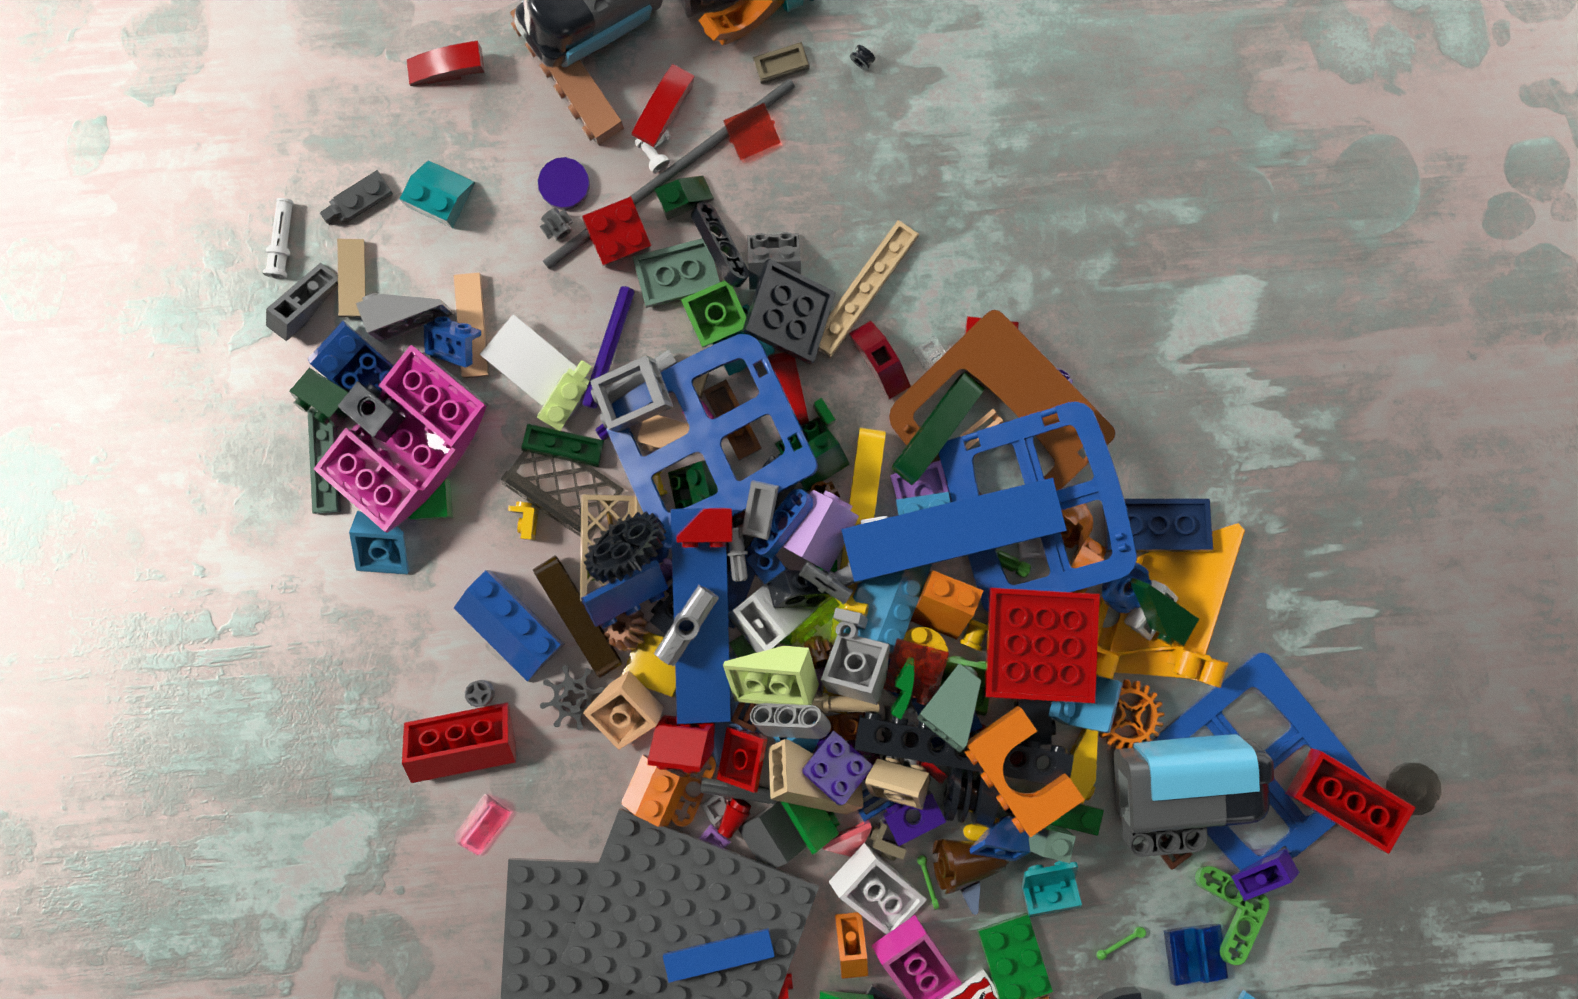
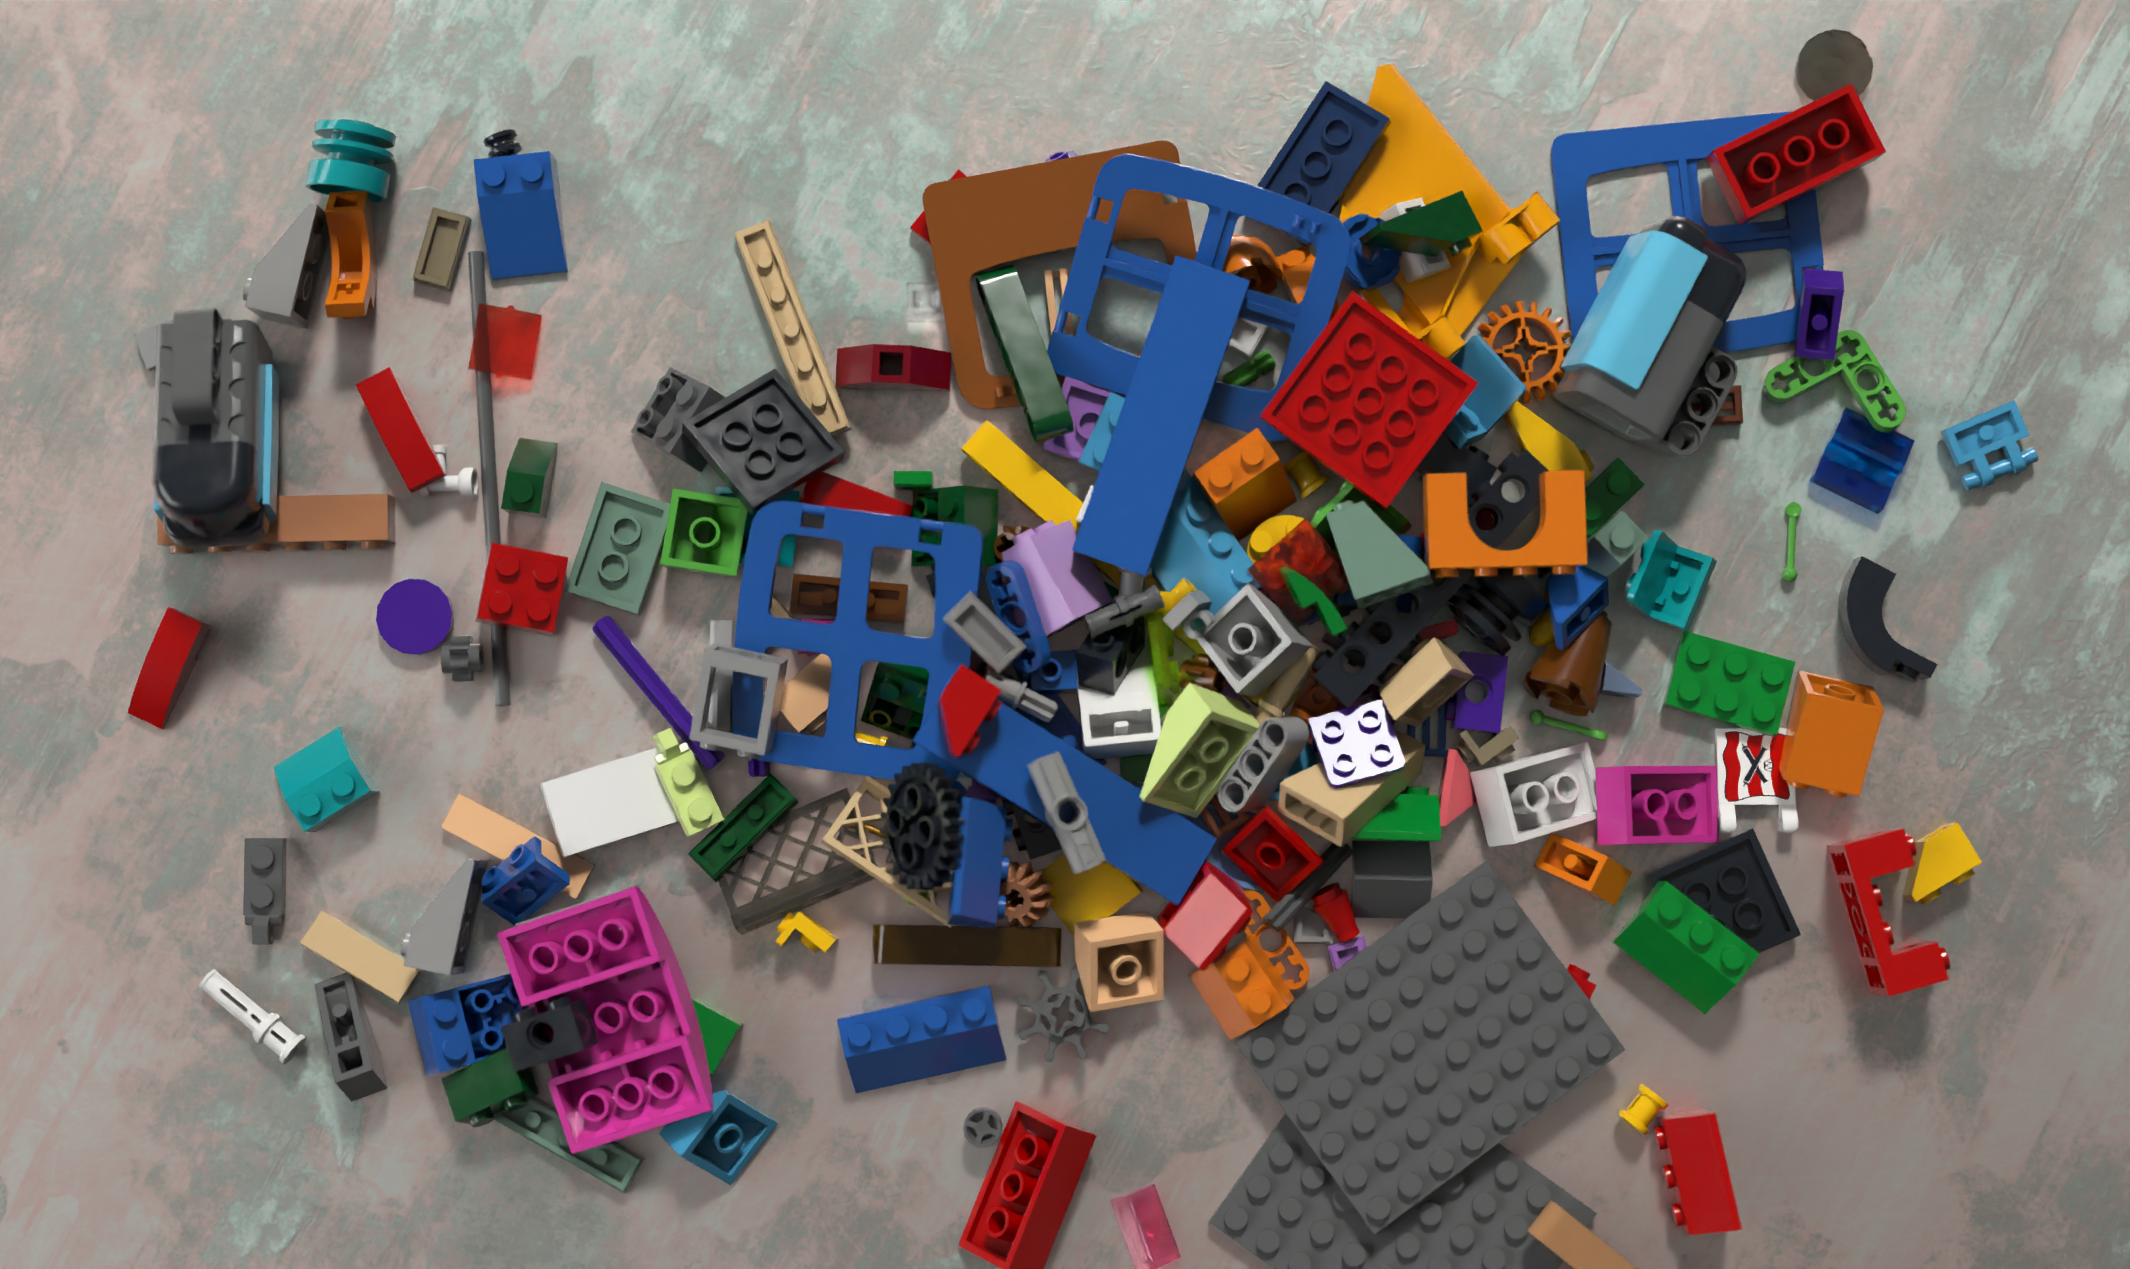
camera: 45 degrees left, 0 degrees up
blue tile [663,928,775,983] -> none
black beam [691,201,749,287] -> none
none -> blue slope [474,151,568,280]

